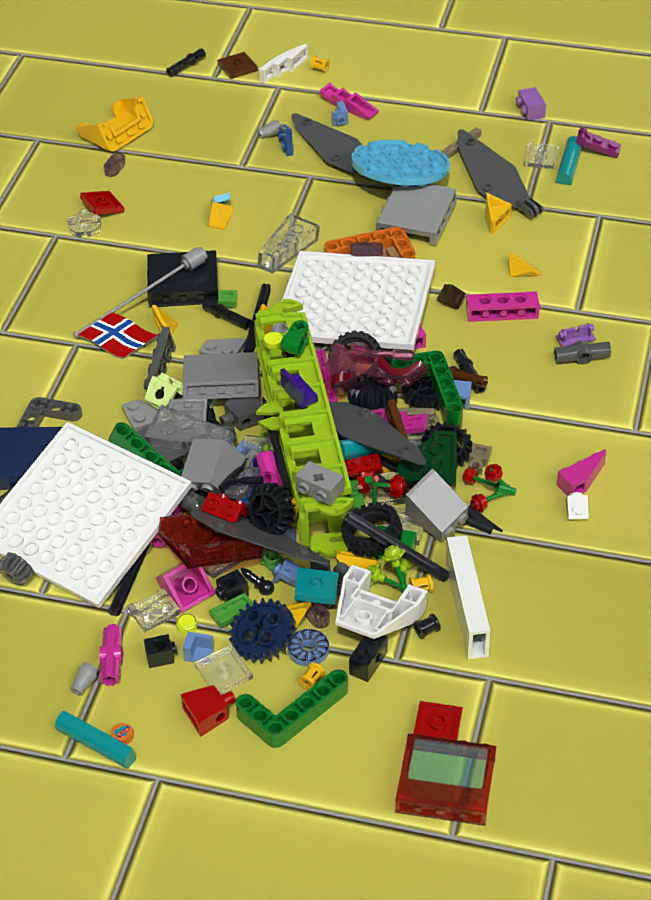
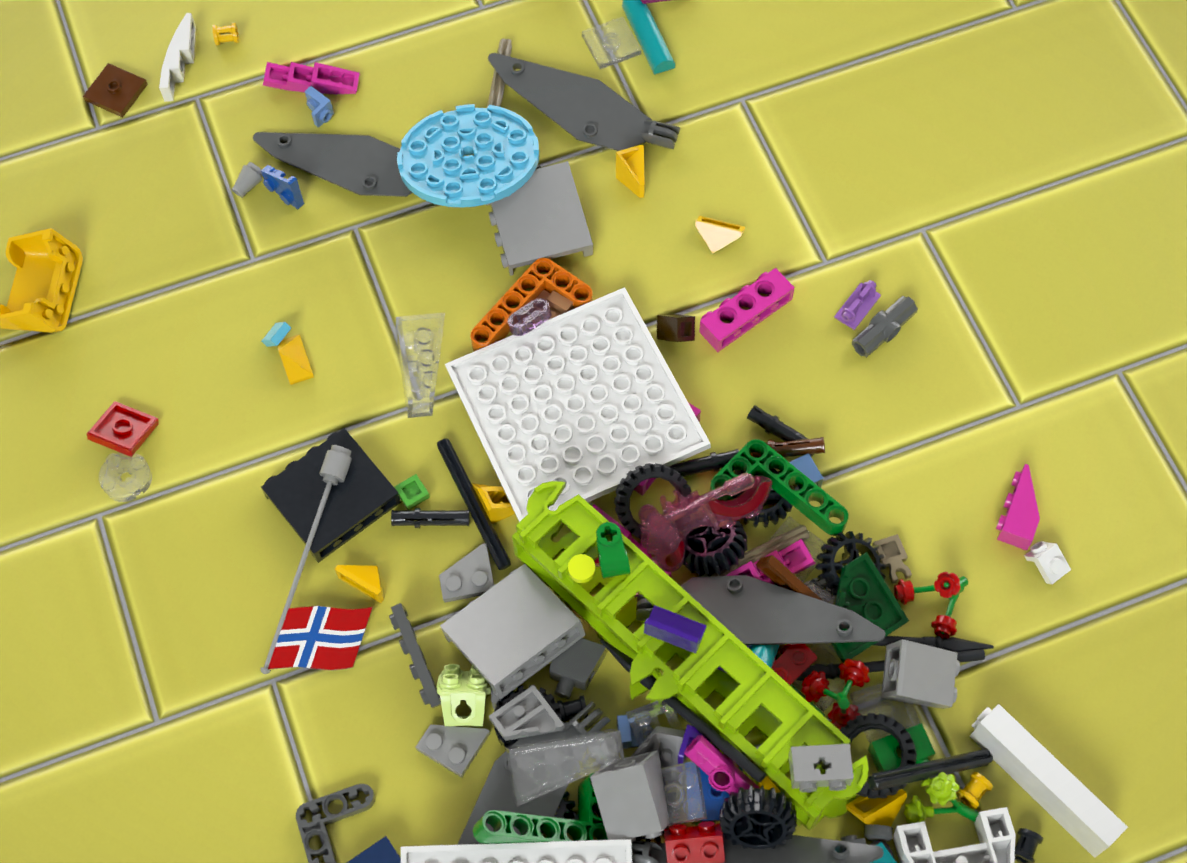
camera: 35 degrees left, 20 degrees up
beam [104,153,126,177] -> none
black pin [166,48,206,77] -> none
black piece [218,465,264,493] -> none

